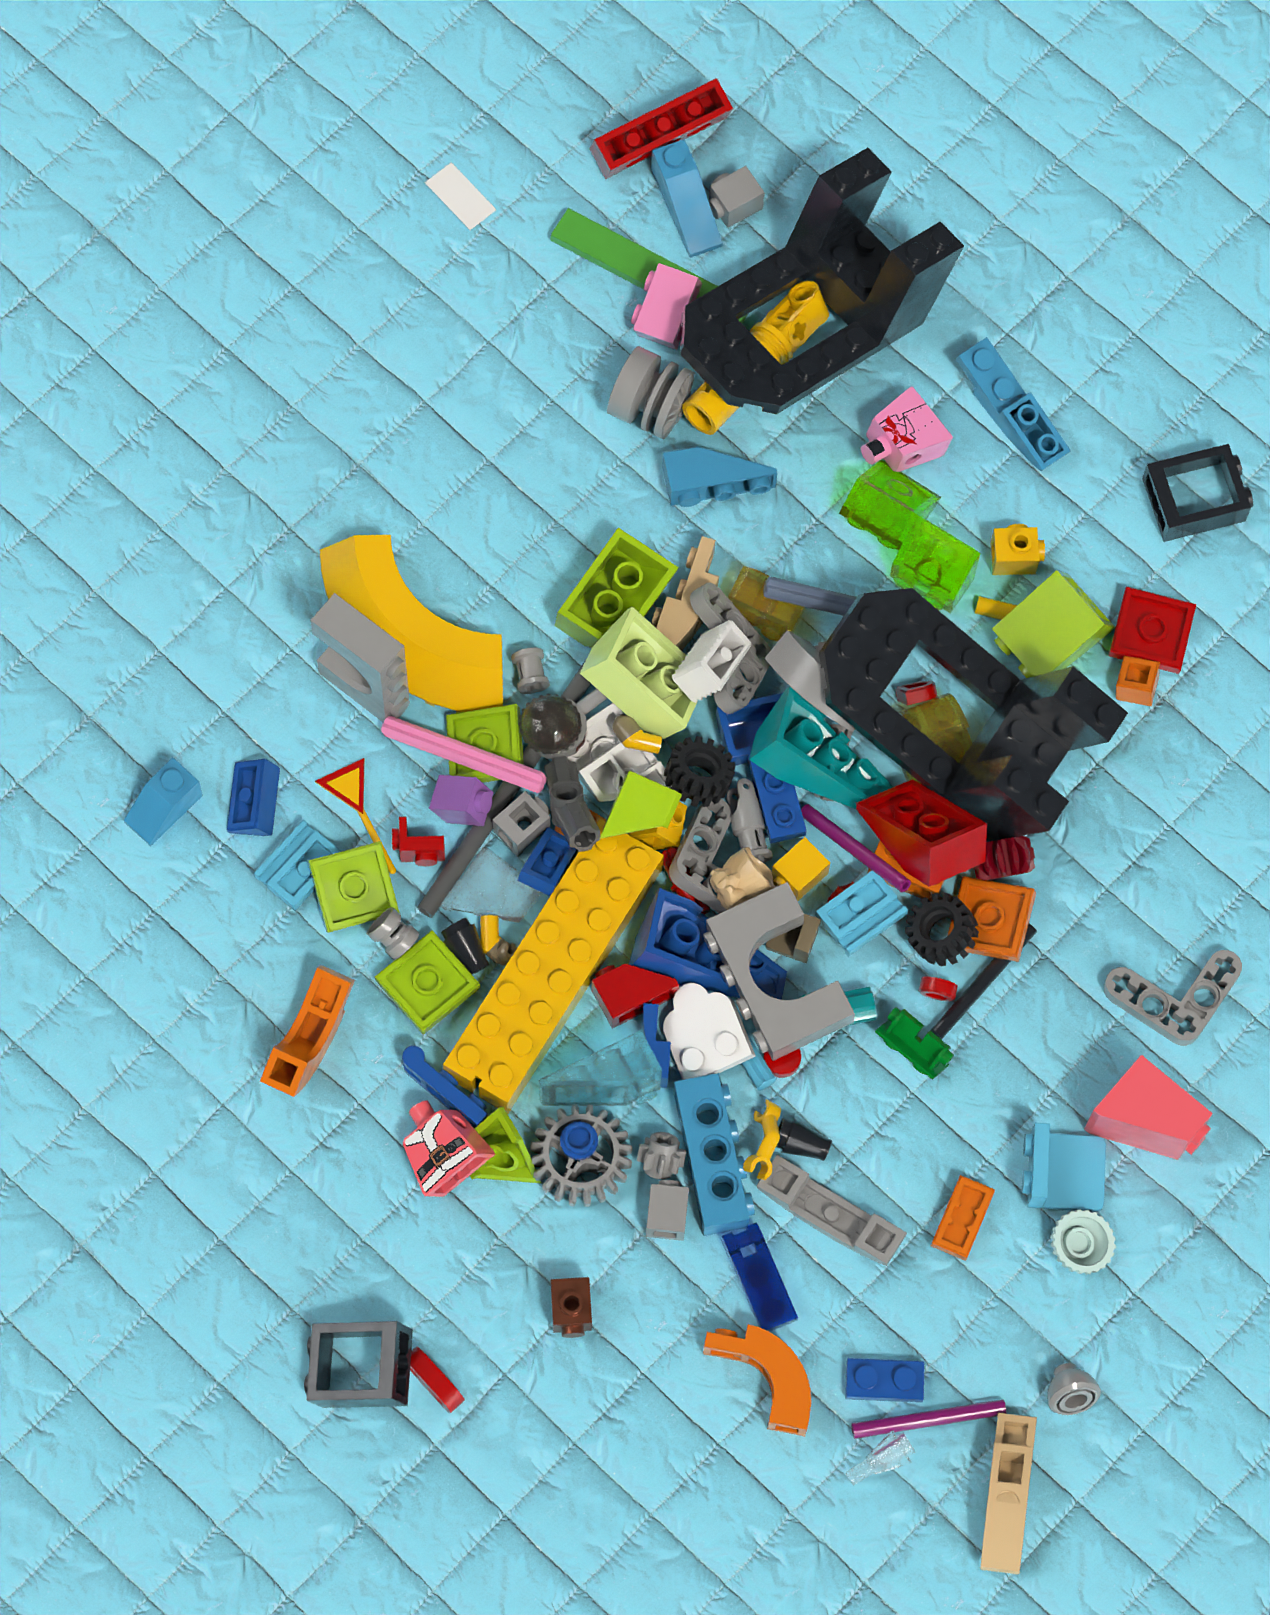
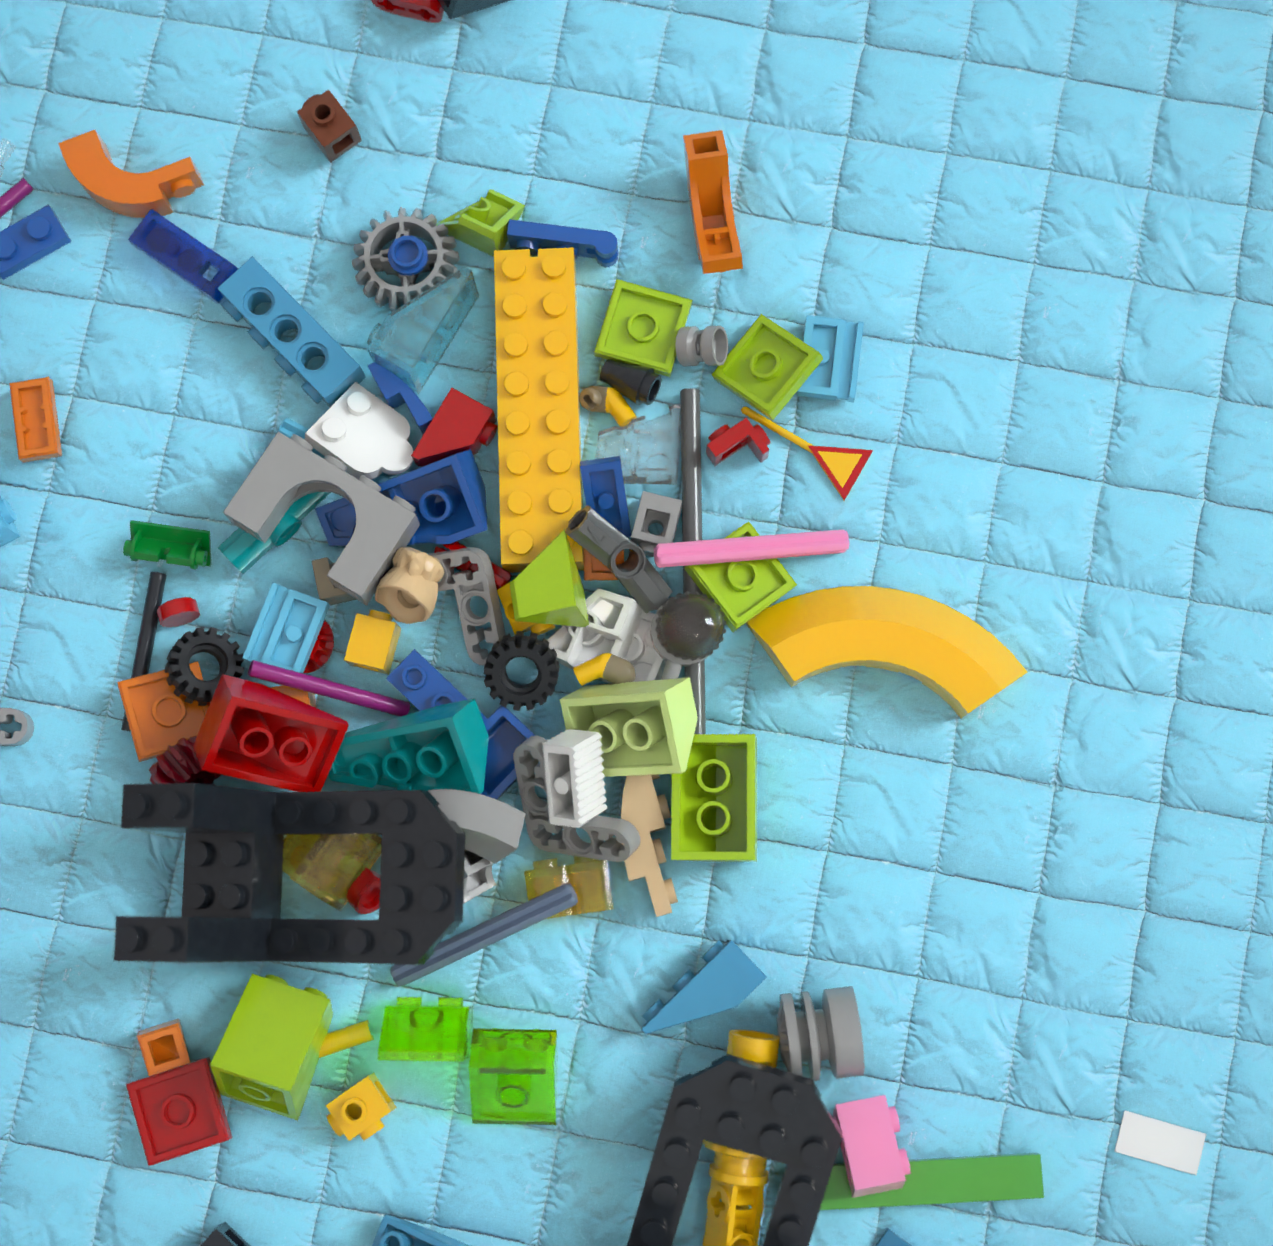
camera: 155 degrees right, 10 degrees up
dark azure slope [124,758,203,847] -> none
blue slope [227,759,280,836] -> none
light grey arch [310,593,410,723] -> none
coral torso [403,1100,495,1197] -> none
medium lavender brick [429,775,494,826] -> none
light grey bush [511,648,550,694] -> none
light grey gear [637,1132,686,1179] -> none
light grey brick [646,1180,689,1241] -> none
light grey piece [727,778,773,863] -> none
yellow arm [743,1099,781,1180] -> none
light grey slope [757,1155,907,1266] -> none
black cone [776,1117,832,1161] -> none
bright pink torso [861,386,953,472] -> none

